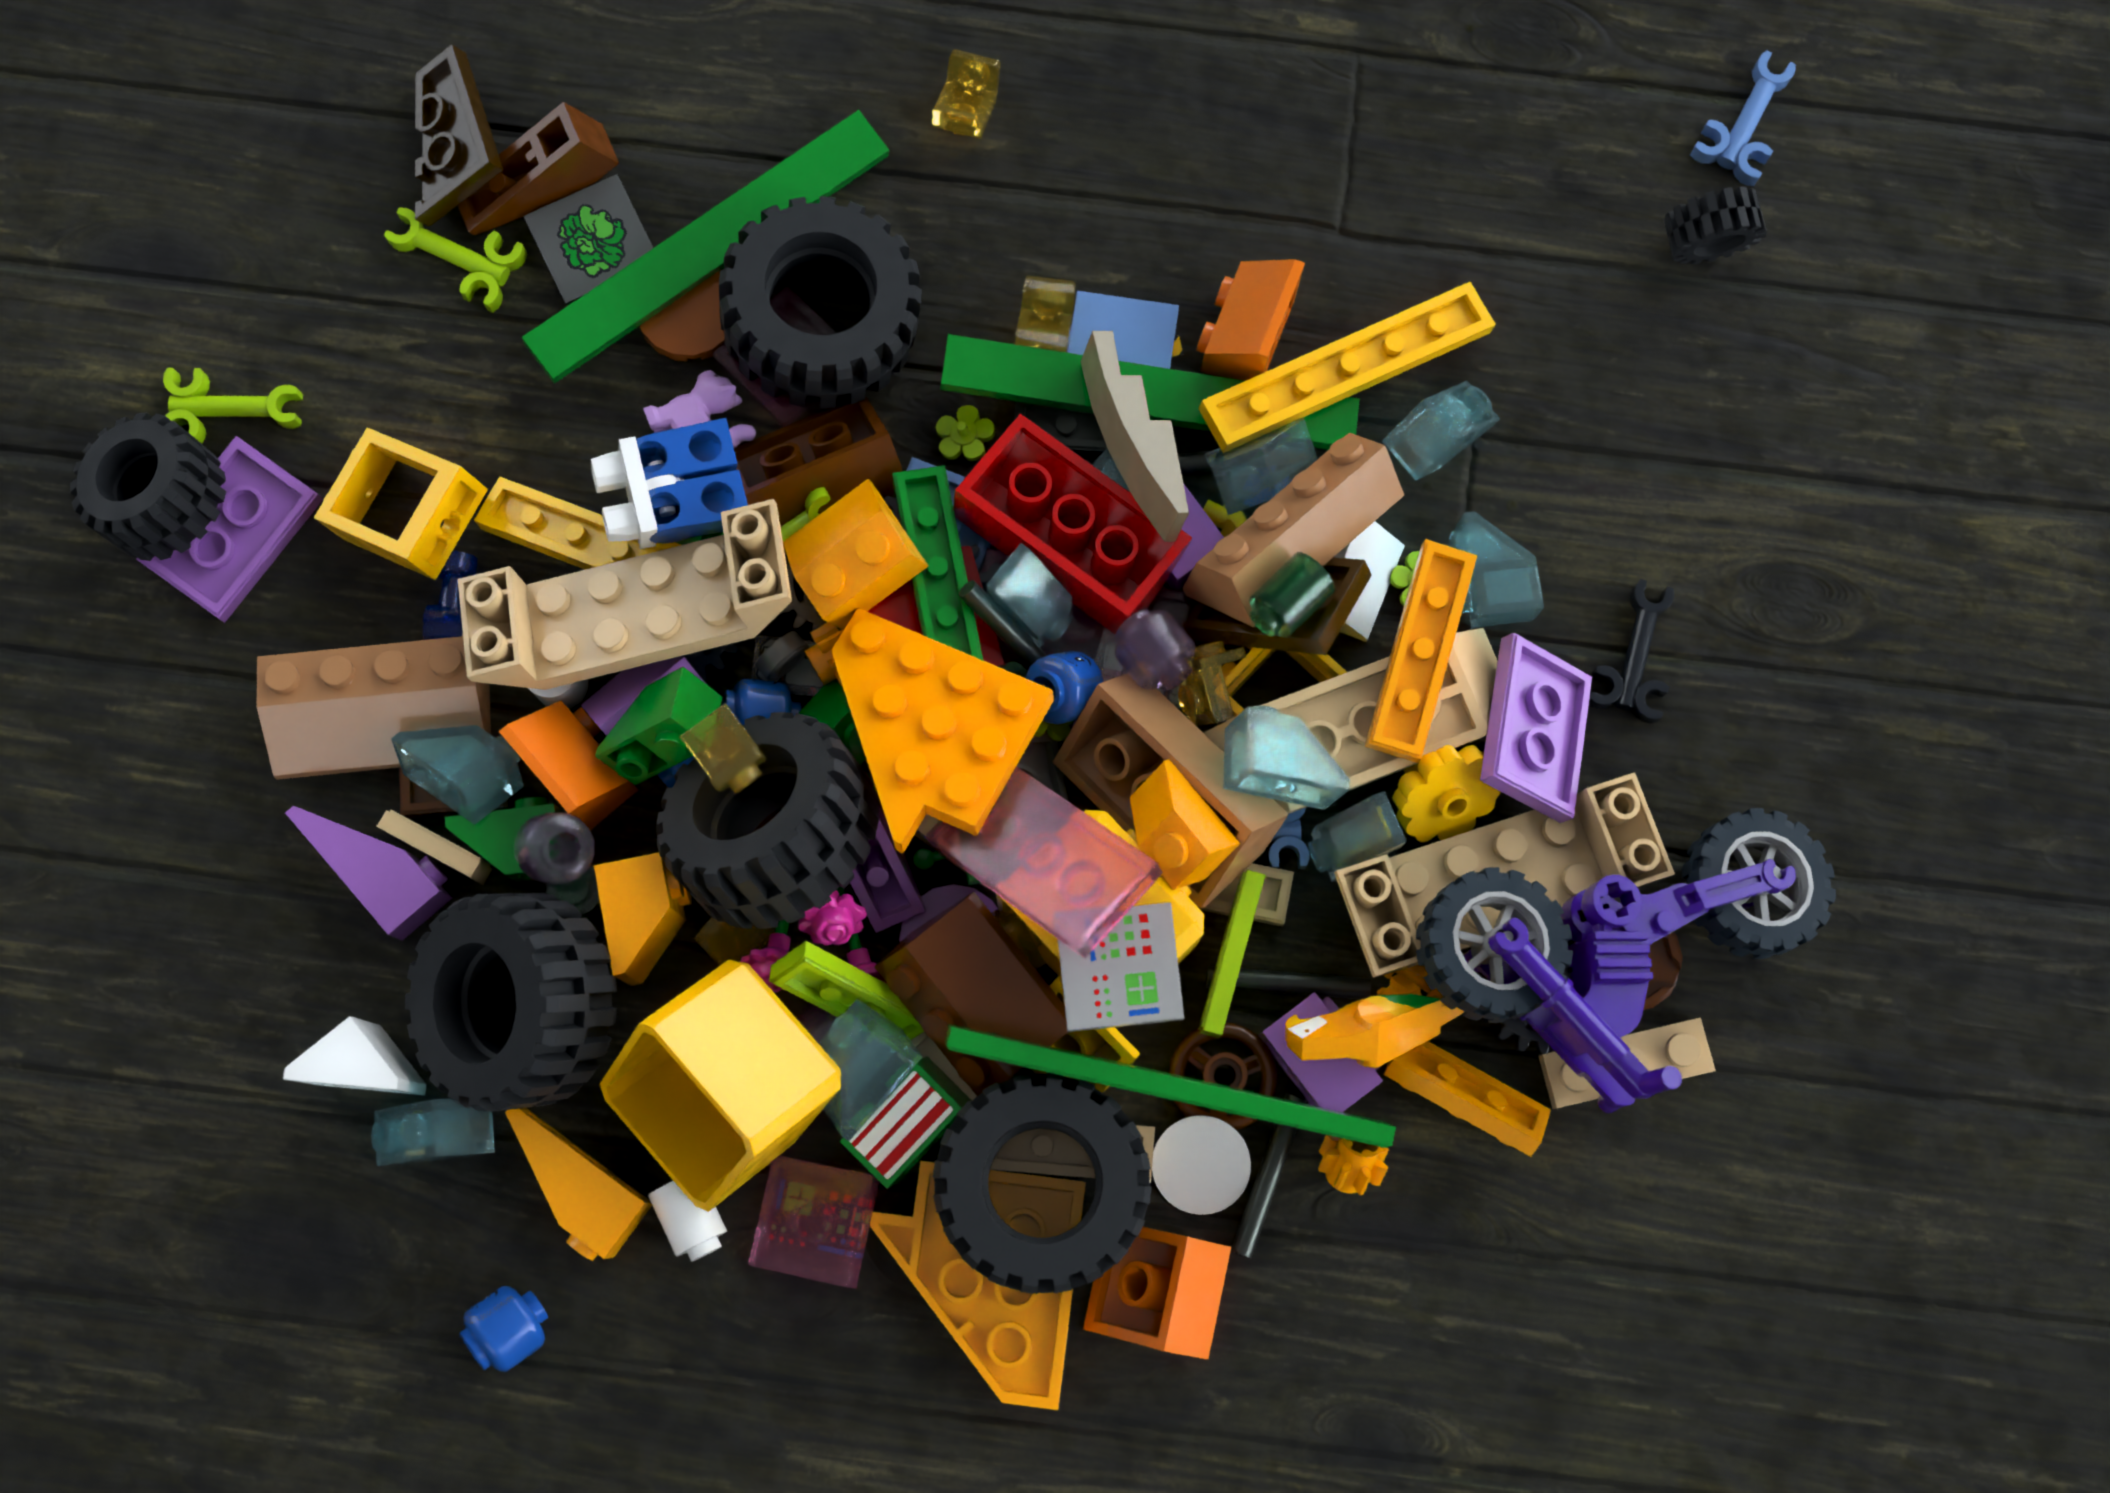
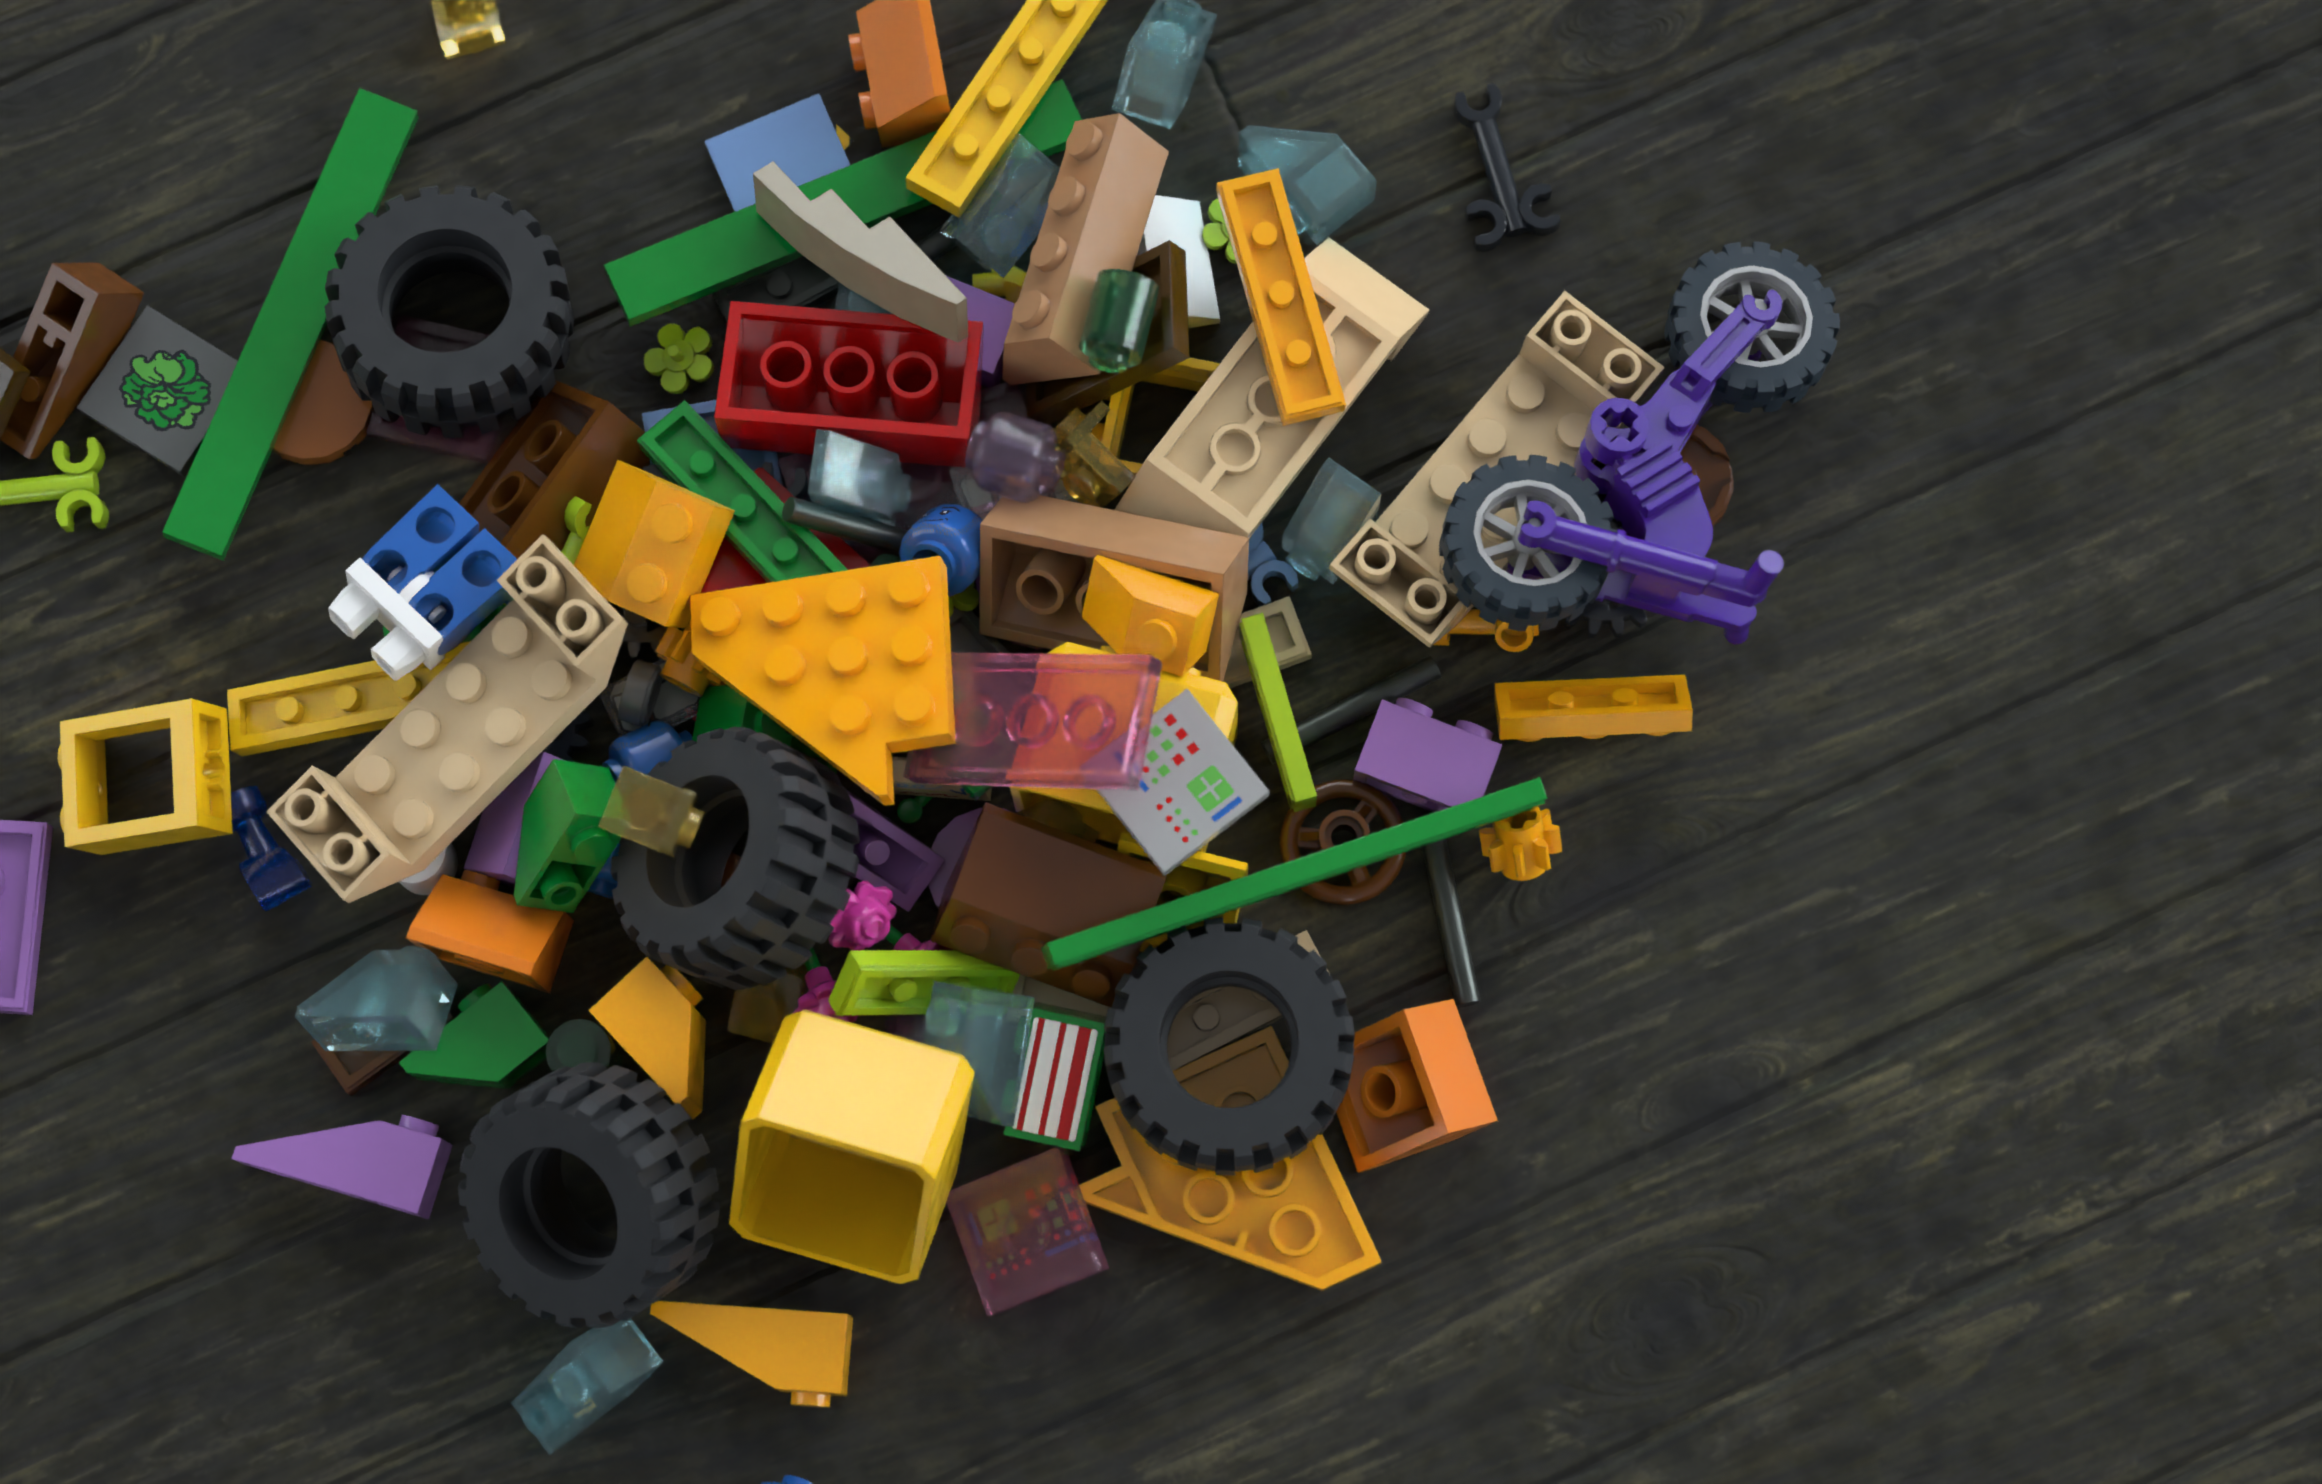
camera: 25 degrees left, 0 degrees up
medium nougat slope [256,636,491,780] -> none
white slope [283,1016,427,1095] -> none
tan tile [376,810,492,885] -> none
head [514,812,595,885] -> none
lavender animal [643,370,756,449] -> none
white brick [648,1181,727,1262] -> none
clear yellow bracket [1015,276,1076,353] -> none
white sticker [1152,1116,1251,1215] -> none
clear light blue slope [1223,705,1350,810] -> none
light orange animal [1285,973,1464,1068] -> none
yellow plant [1392,745,1501,842] -> none
medium lavender tile [1480,633,1592,823] -> none
tan plate [1538,1018,1716,1109] -> none

